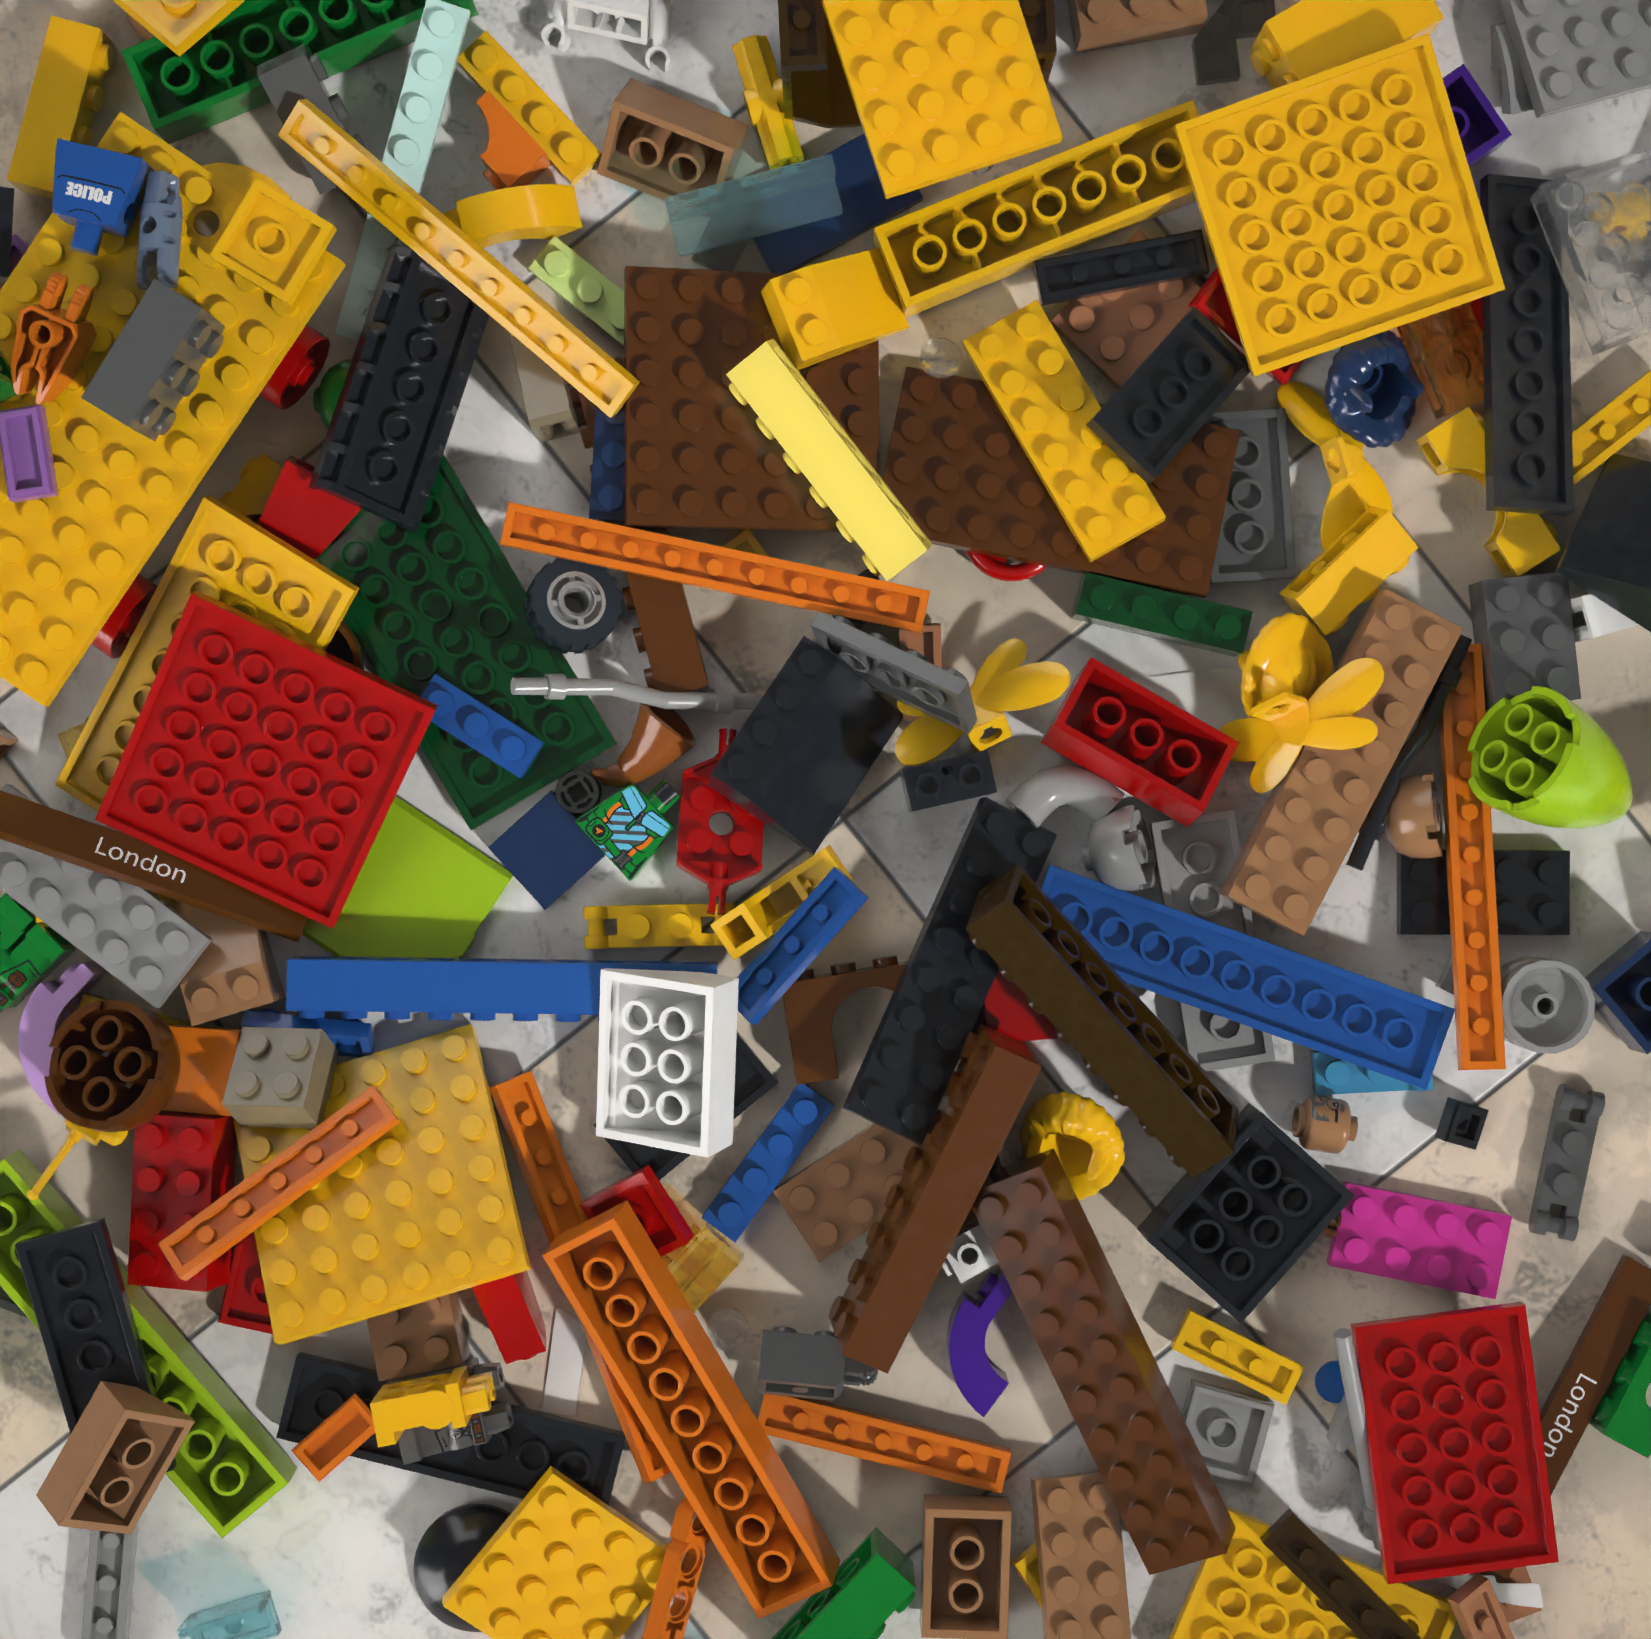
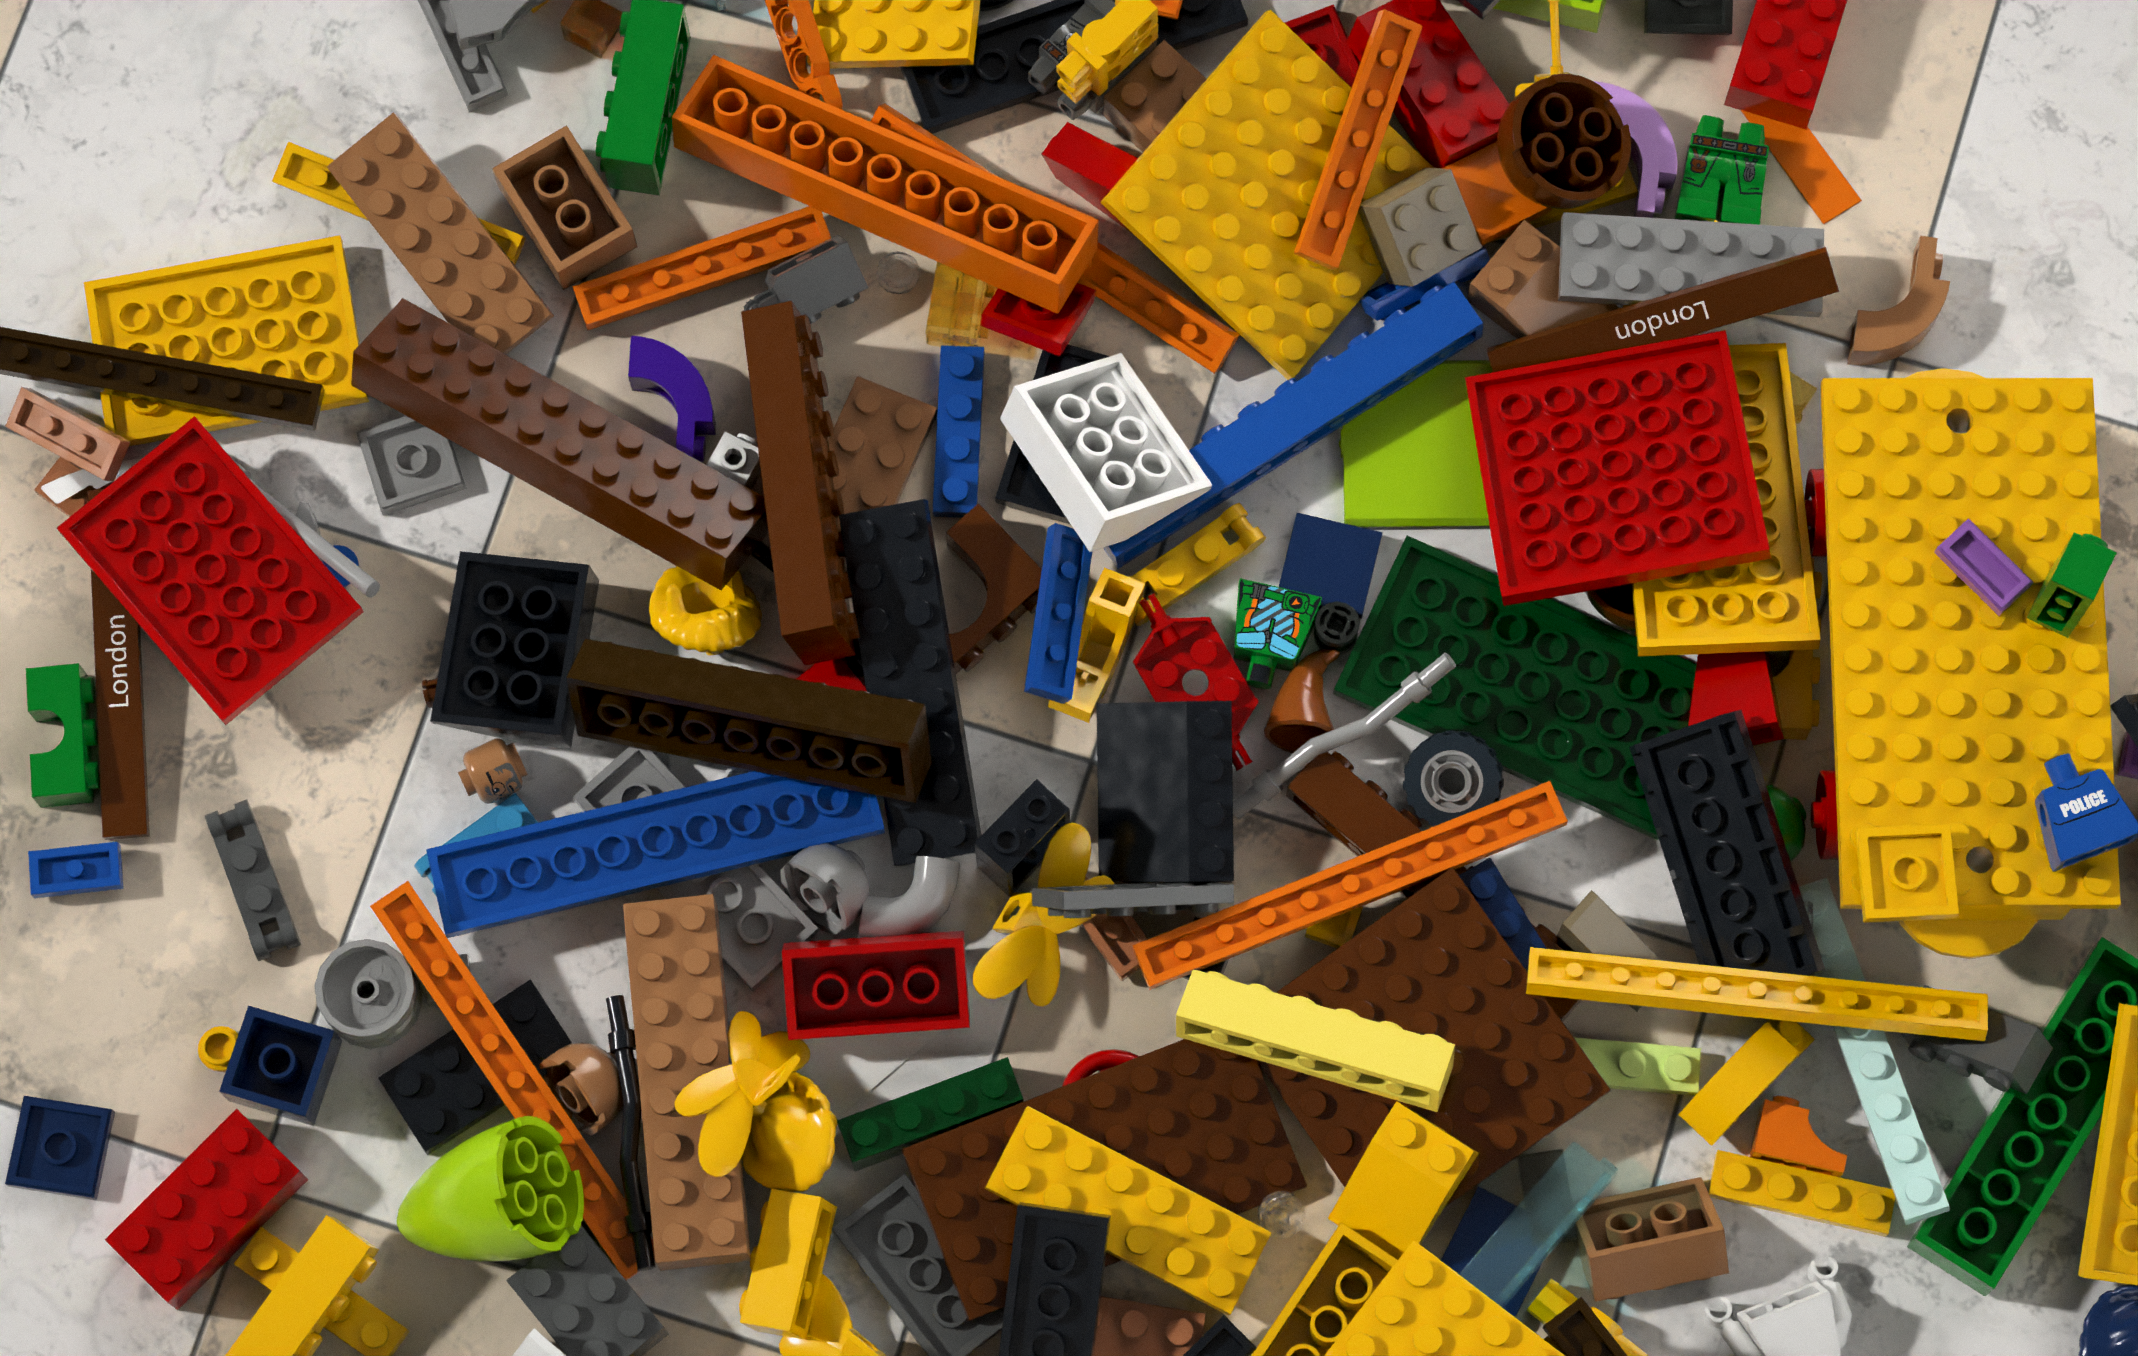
camera: 140 degrees right, 15 degrees down
orange hinge [10,272,97,404] -> none
dark grey brick [81,279,226,442] -> none
sand blue hinge [137,170,183,290] -> none
blue plate [420,674,545,778] -> none
white sticker [542,1308,586,1416] -> none
yellow plate [1170,1308,1305,1405] -> none
dark pink plate [1326,1181,1512,1299] -> none
black tile [1435,1097,1489,1150] -> none

